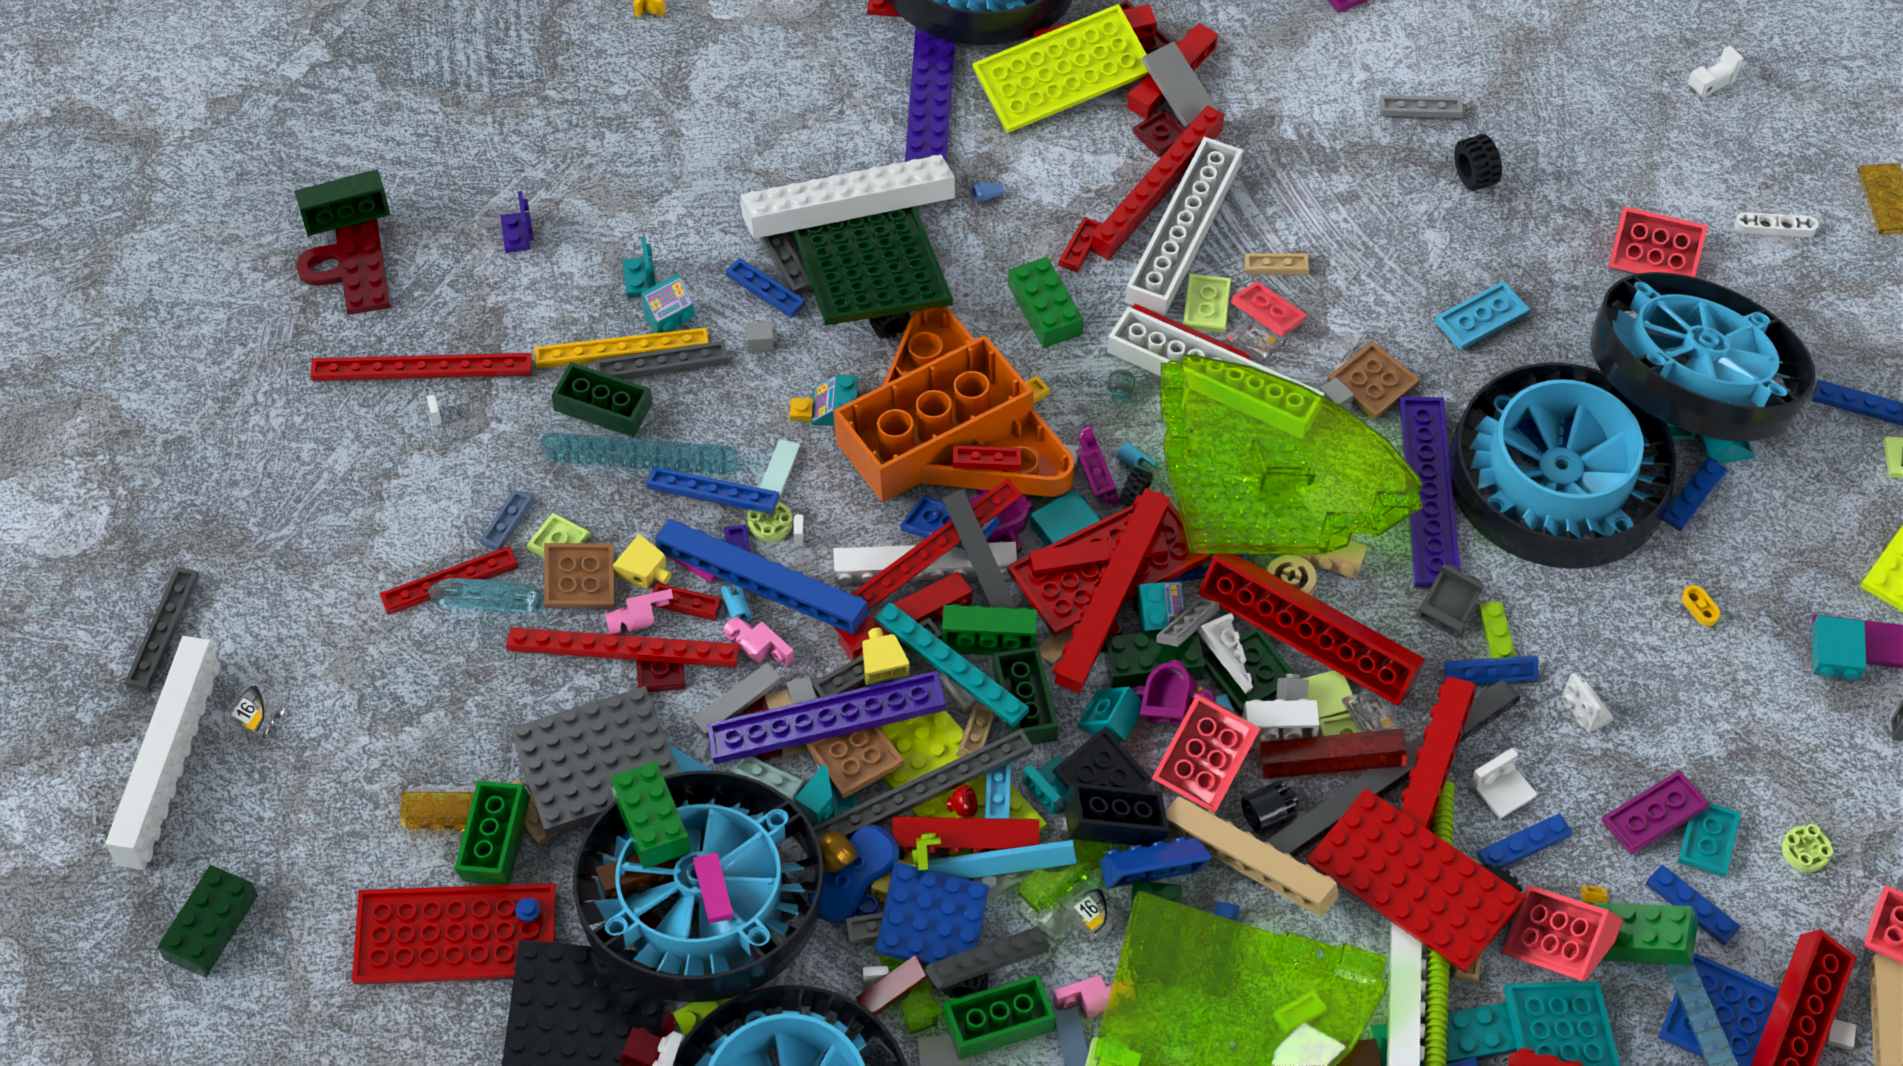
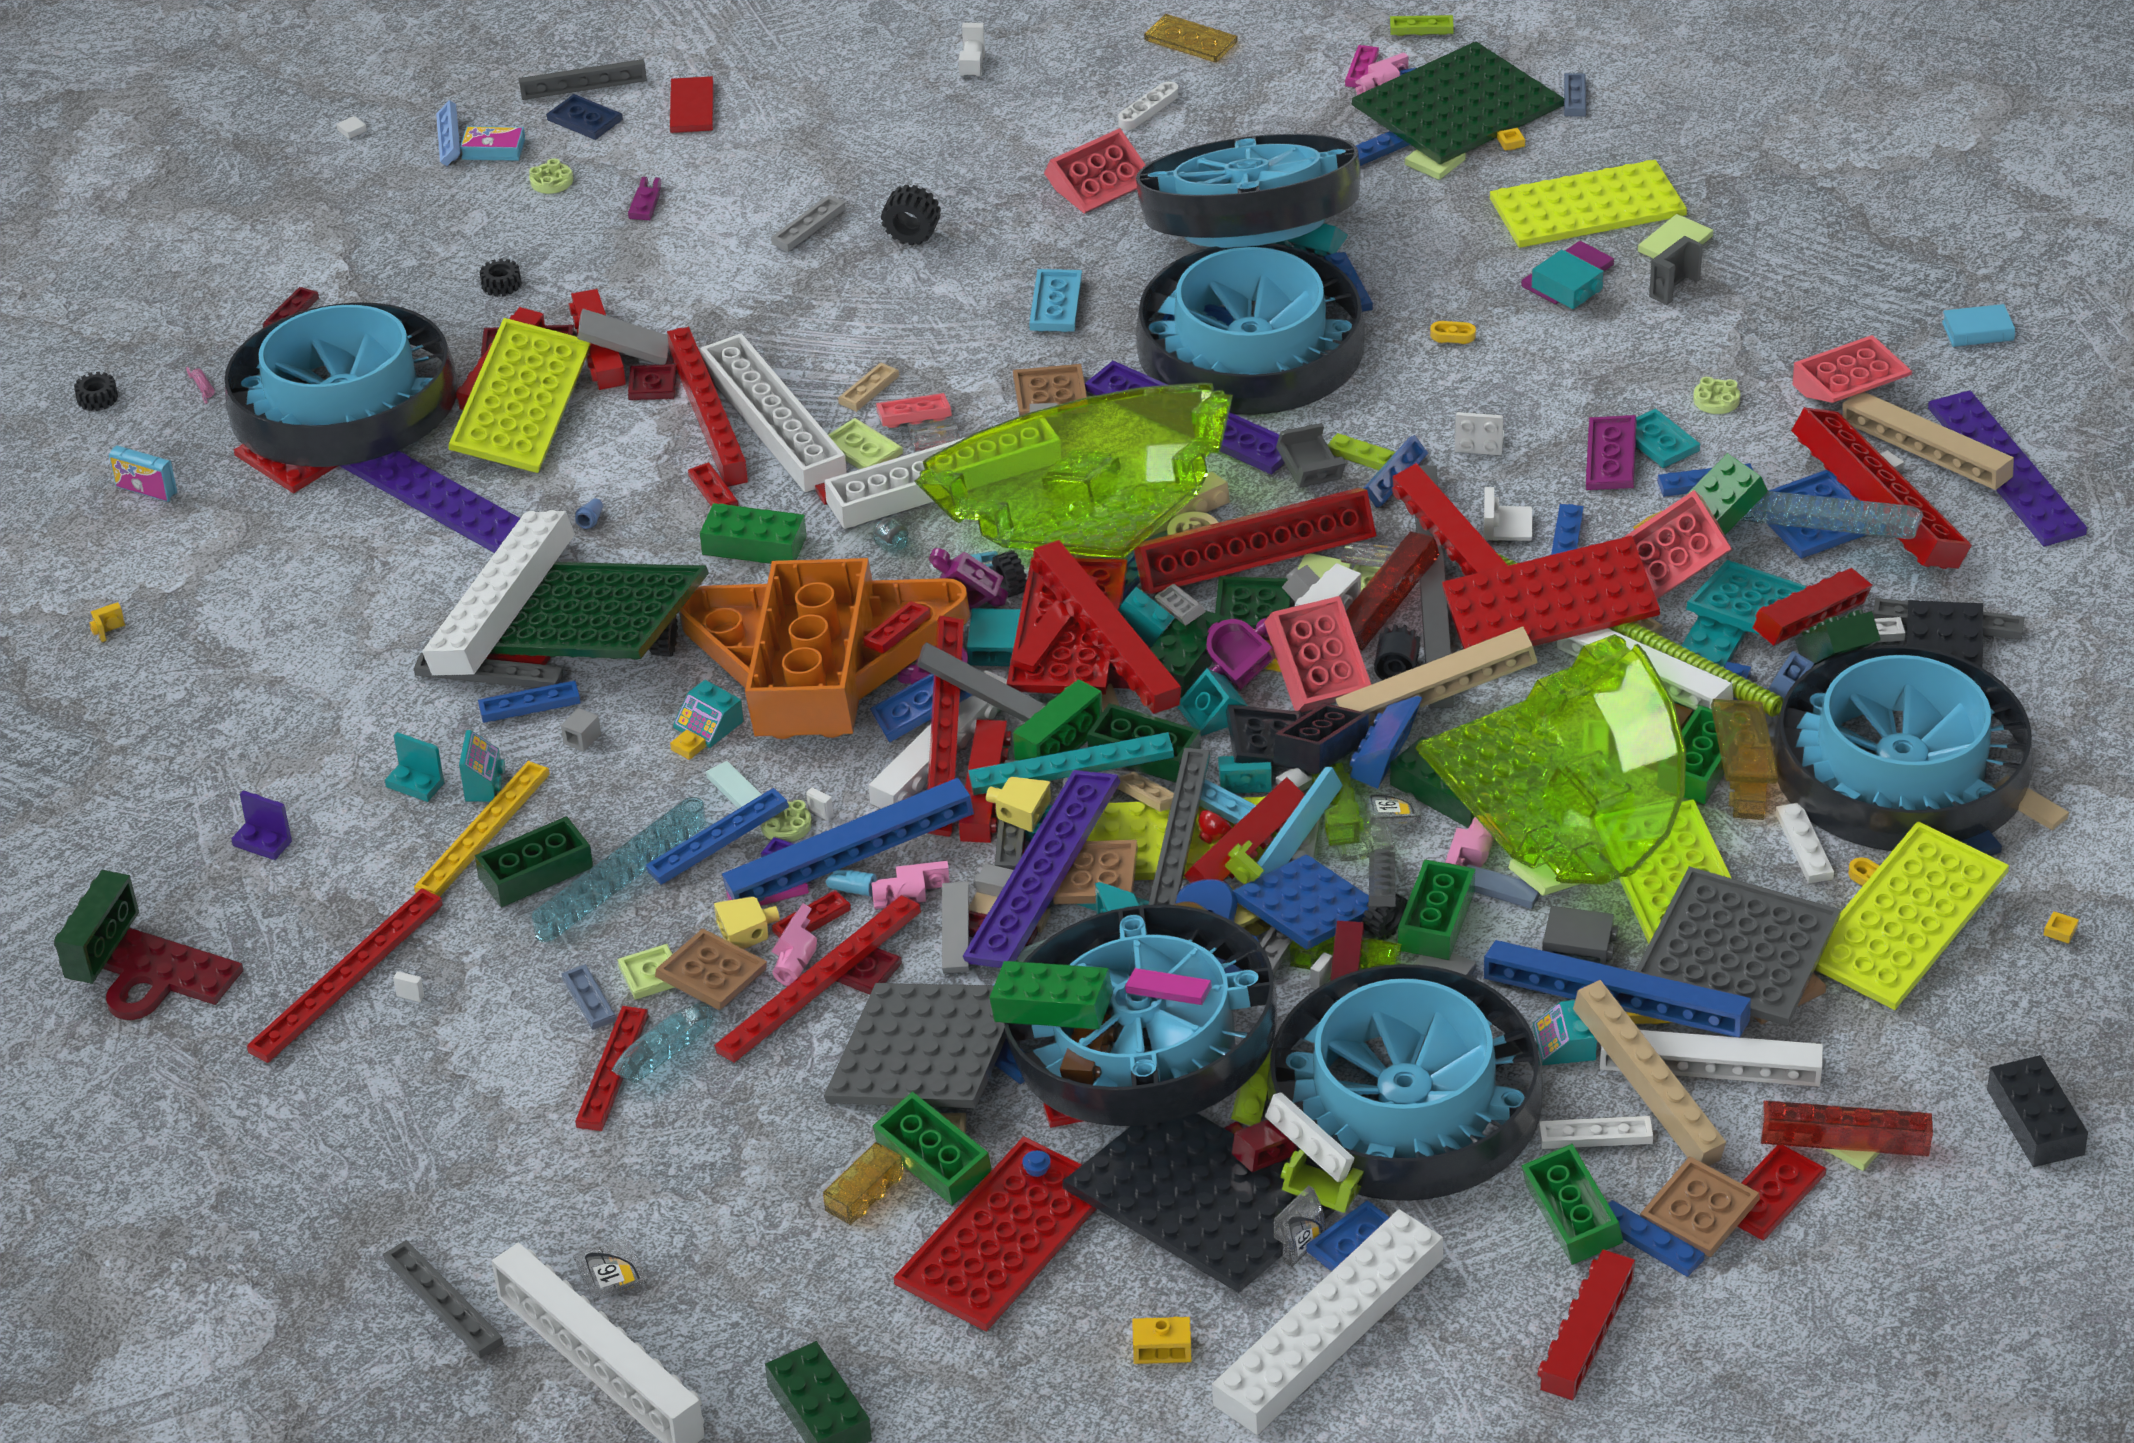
camera: 50 degrees left, 15 degrees down
dark grey plate [595,341,728,379] -> none
white wing [1197,613,1253,694] -> none

